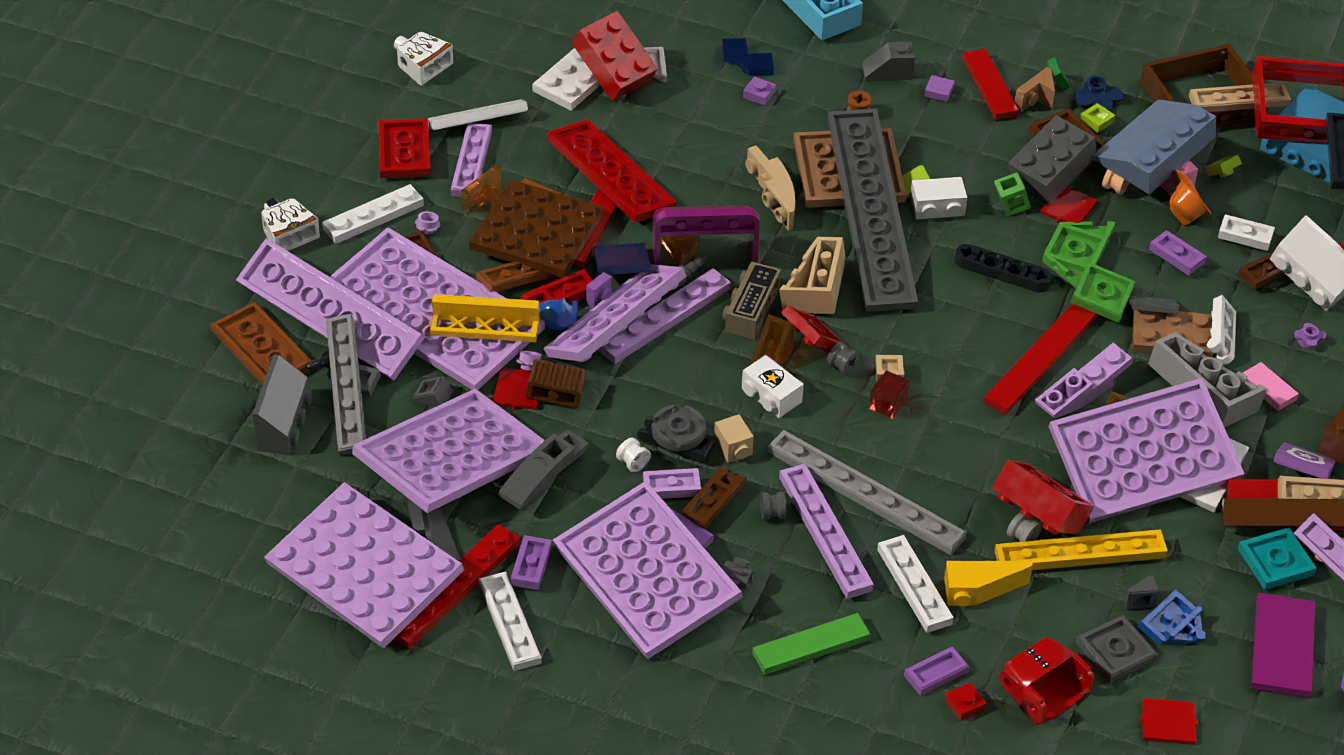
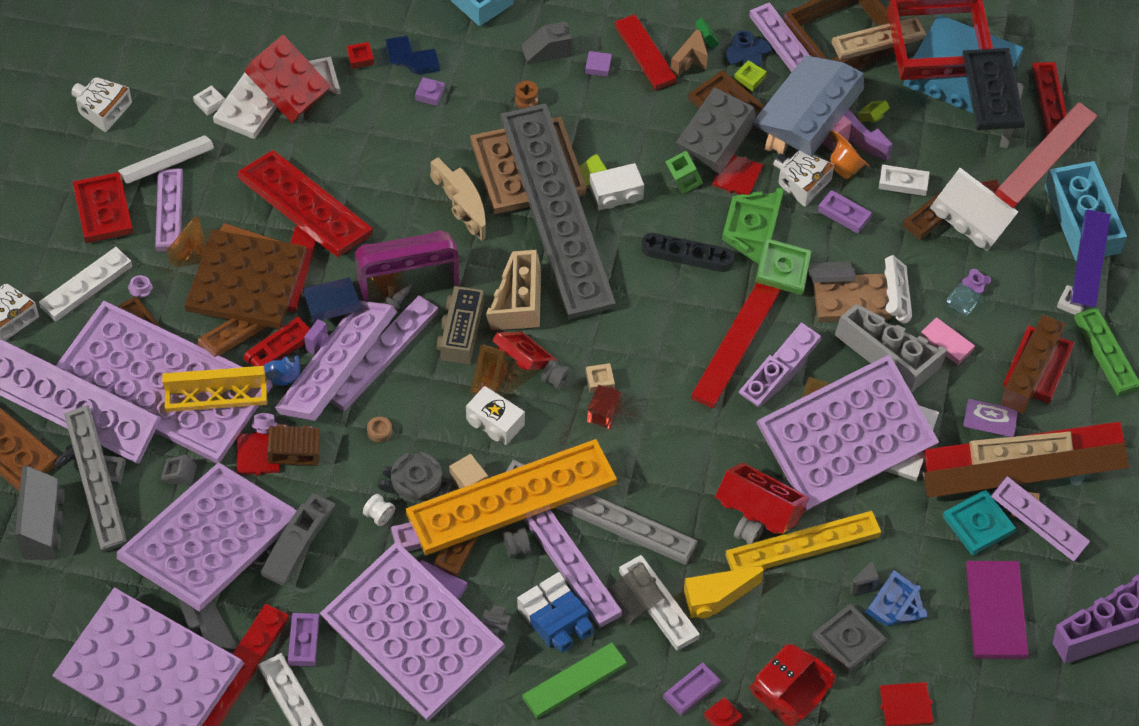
camera: 10 degrees left, 10 degrees up
none -> white tile [193,85,225,116]
none -> red plate [347,42,374,69]
none -> medium nougat tile [367,417,393,443]
none -> light orange plate [406,439,617,555]
none -> blue hips [517,572,593,653]
none -> clear smoke piece [607,562,665,625]
none -> lavender plate [749,2,810,72]
none -> torso [774,151,834,207]
none -> medium lavender slope [844,109,892,161]
none -> clear light blue plate [946,283,981,316]

